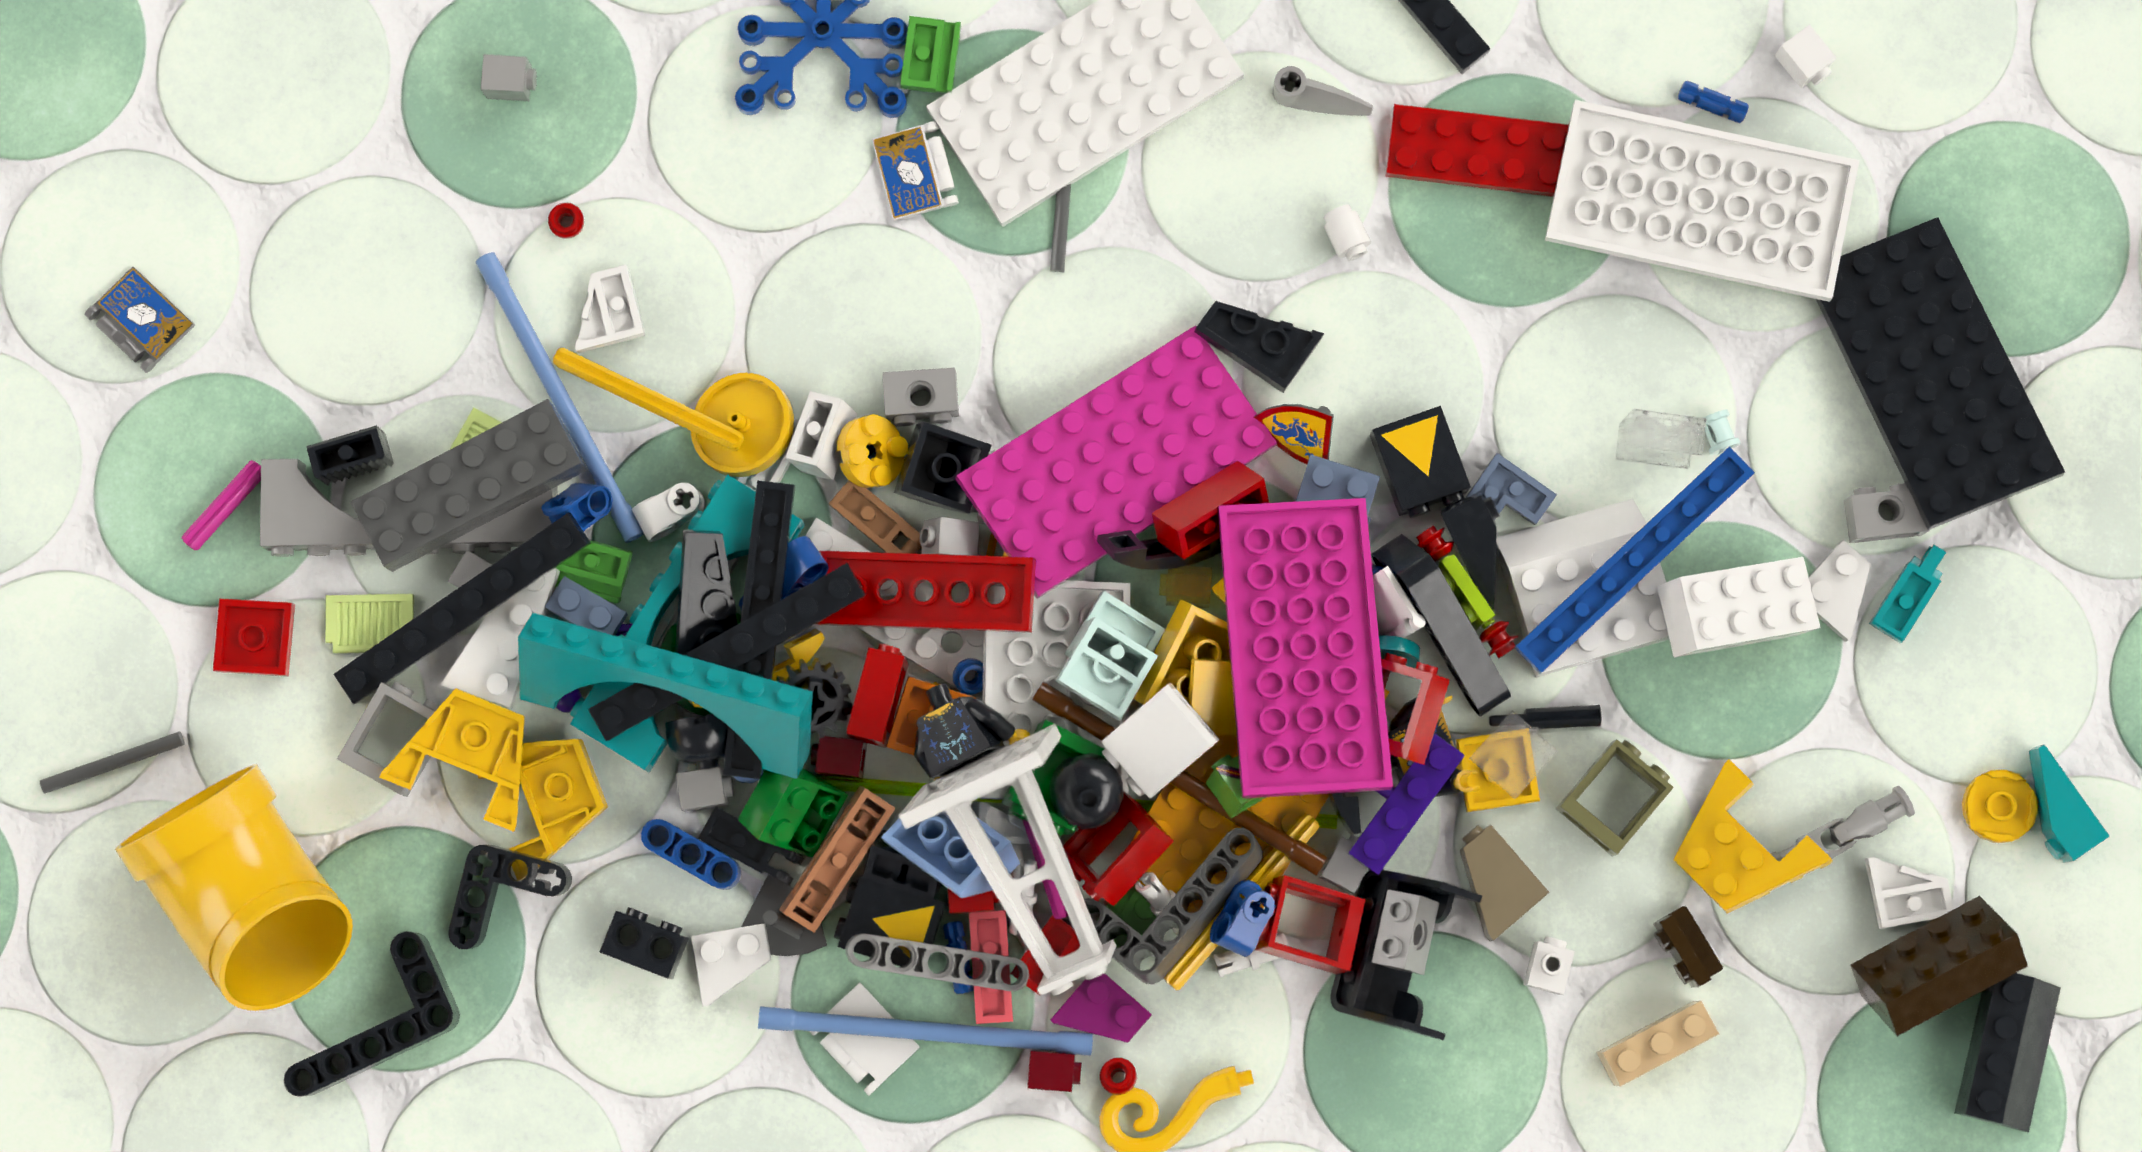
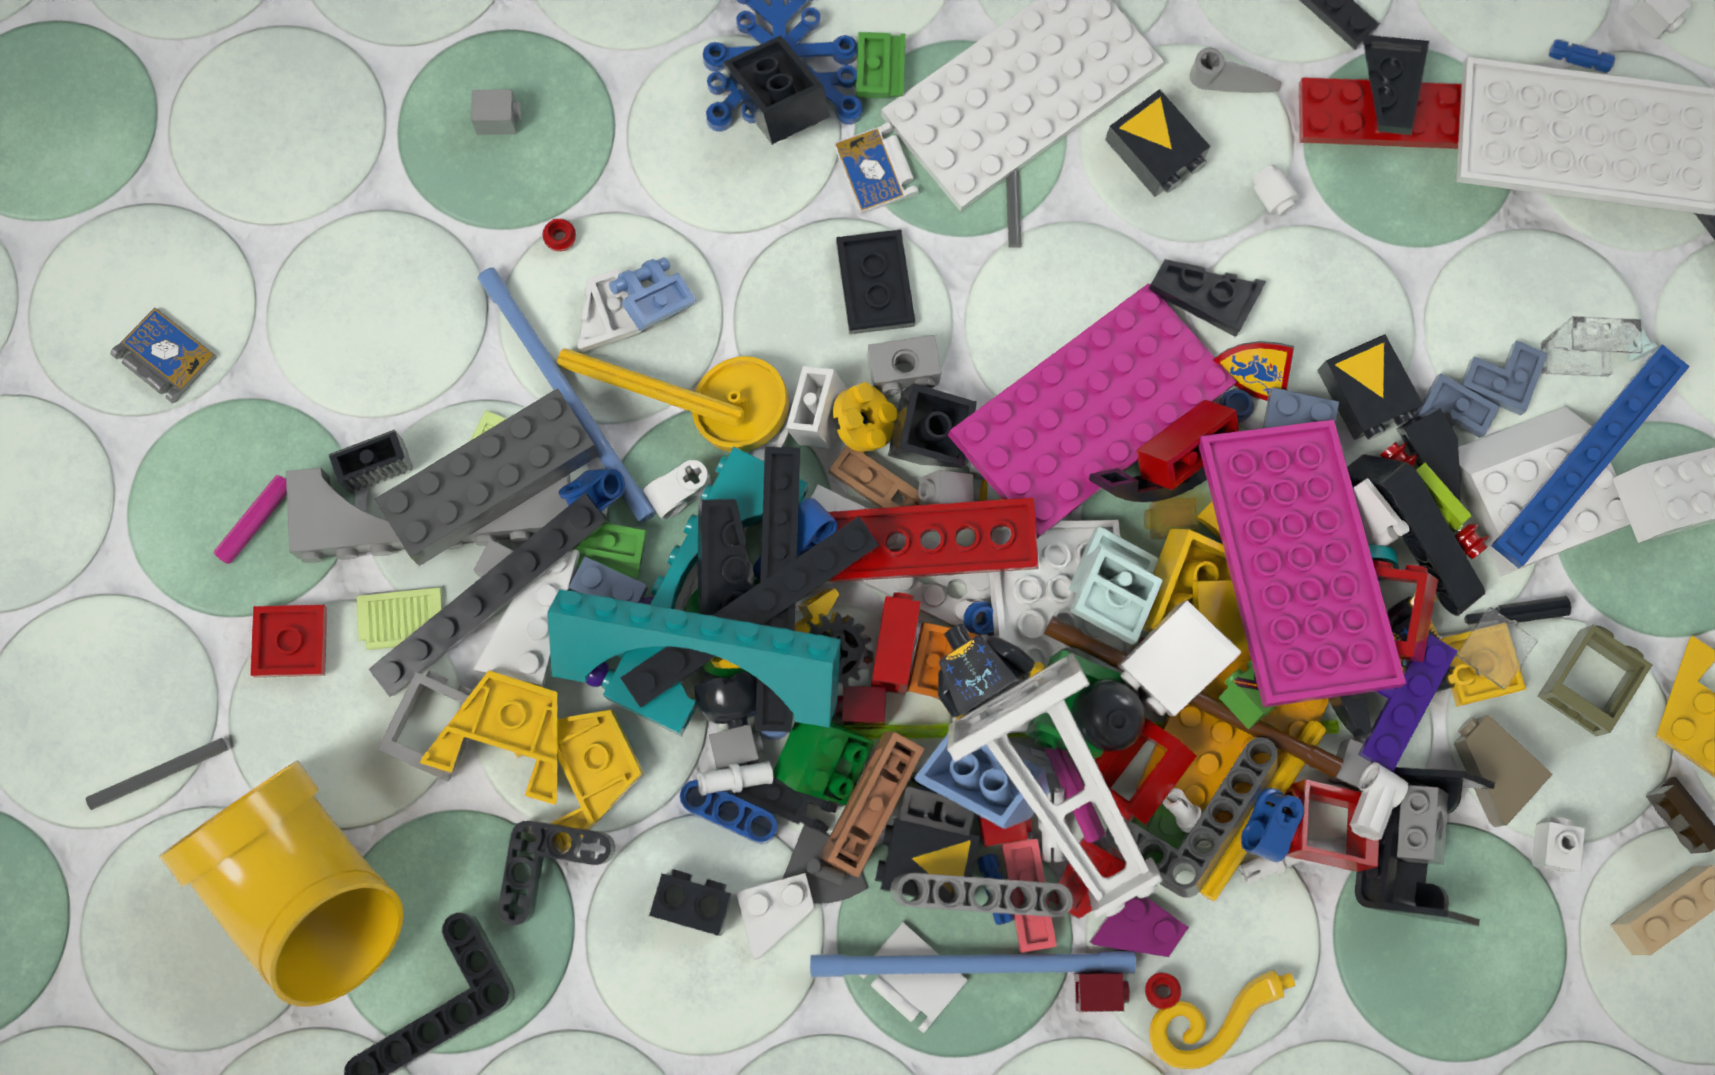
camera: 15 degrees left, 5 degrees down
none -> medium blue plate [609,257,696,331]
none -> white pin [698,761,773,795]
none -> black slope [723,35,830,144]
none -> black tile [836,229,915,335]
none -> black brick [1105,89,1211,197]
none -> dark blue plate [1220,389,1254,422]
none -> white piece [1350,762,1408,841]
none -> black wing [1362,34,1429,135]
none -> sand blue plate [1461,341,1548,416]

